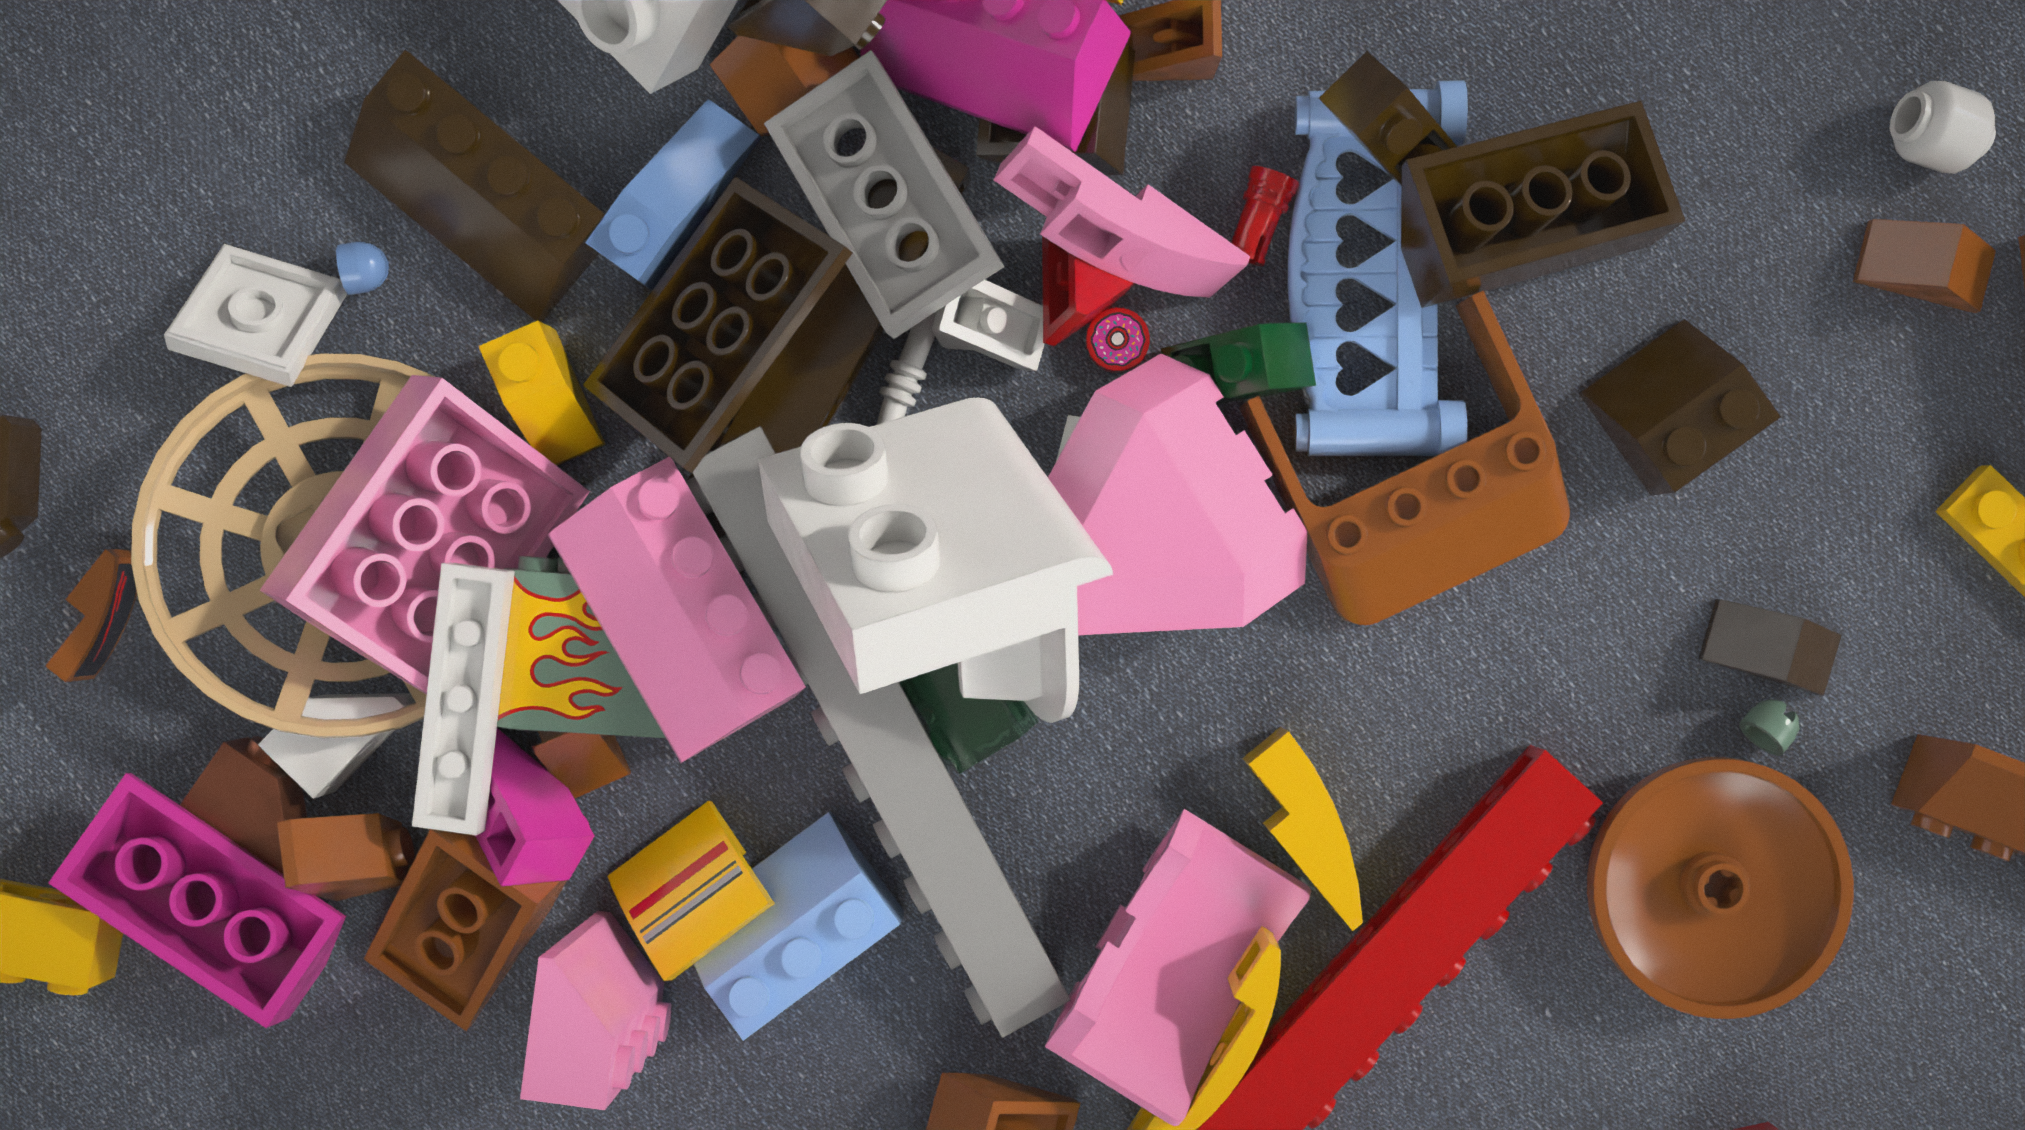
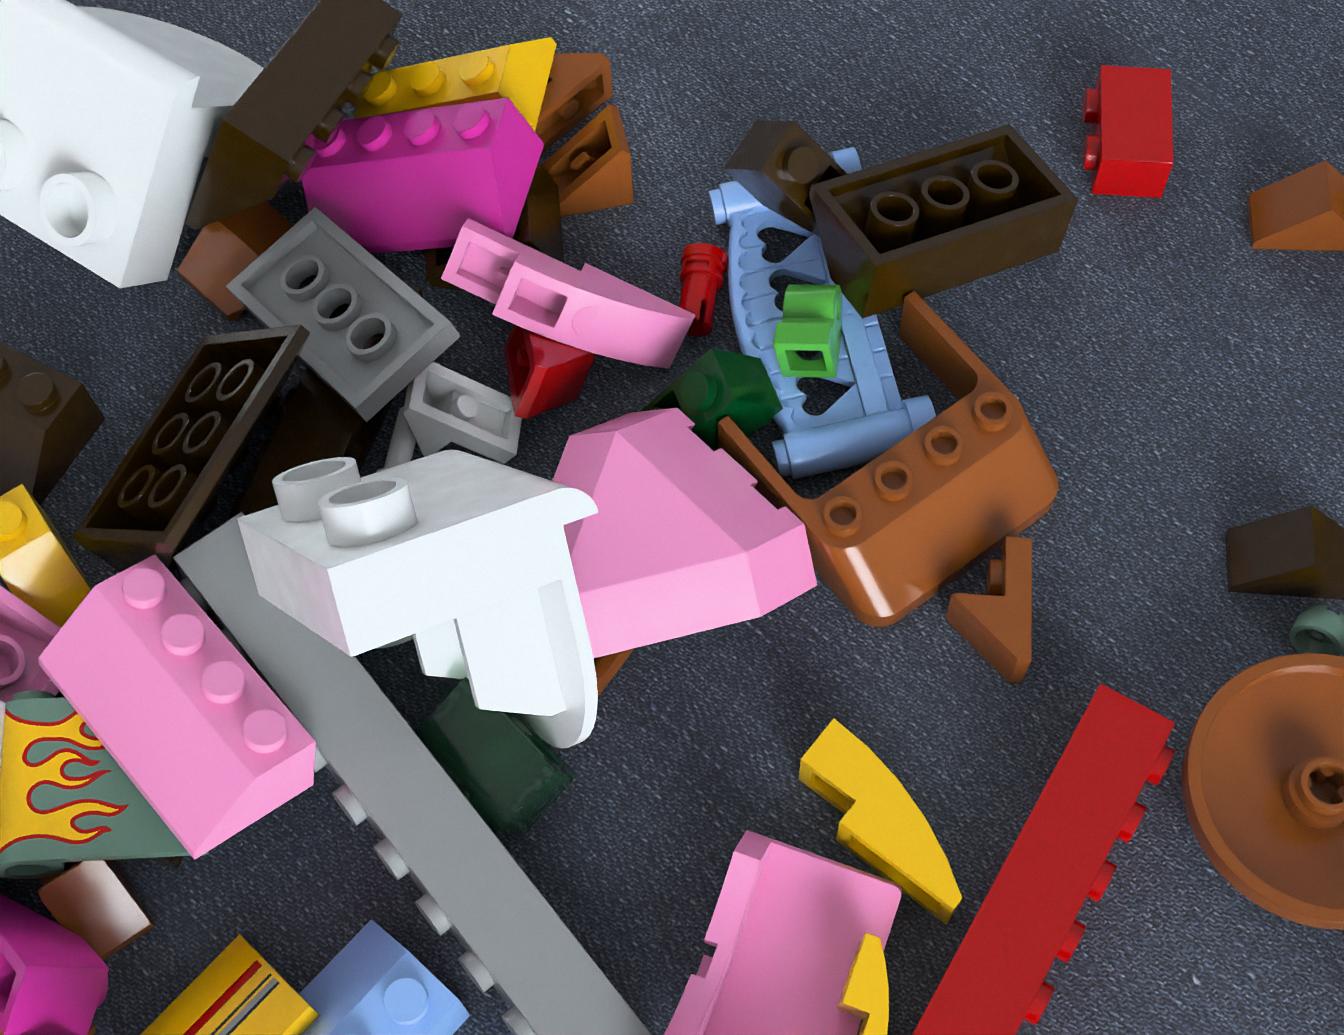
camera: 10 degrees left, 25 degrees down
medium blue slope [585,99,761,291] -> none
tile [1086,308,1150,373] -> none
dark brown slope [1578,319,1781,496] -> none
white head [1890,81,1995,174] -> none
none -> bright green leg [773,284,842,378]
none -> dark orange slope [946,536,1032,683]
none -> red brick [1082,65,1174,198]

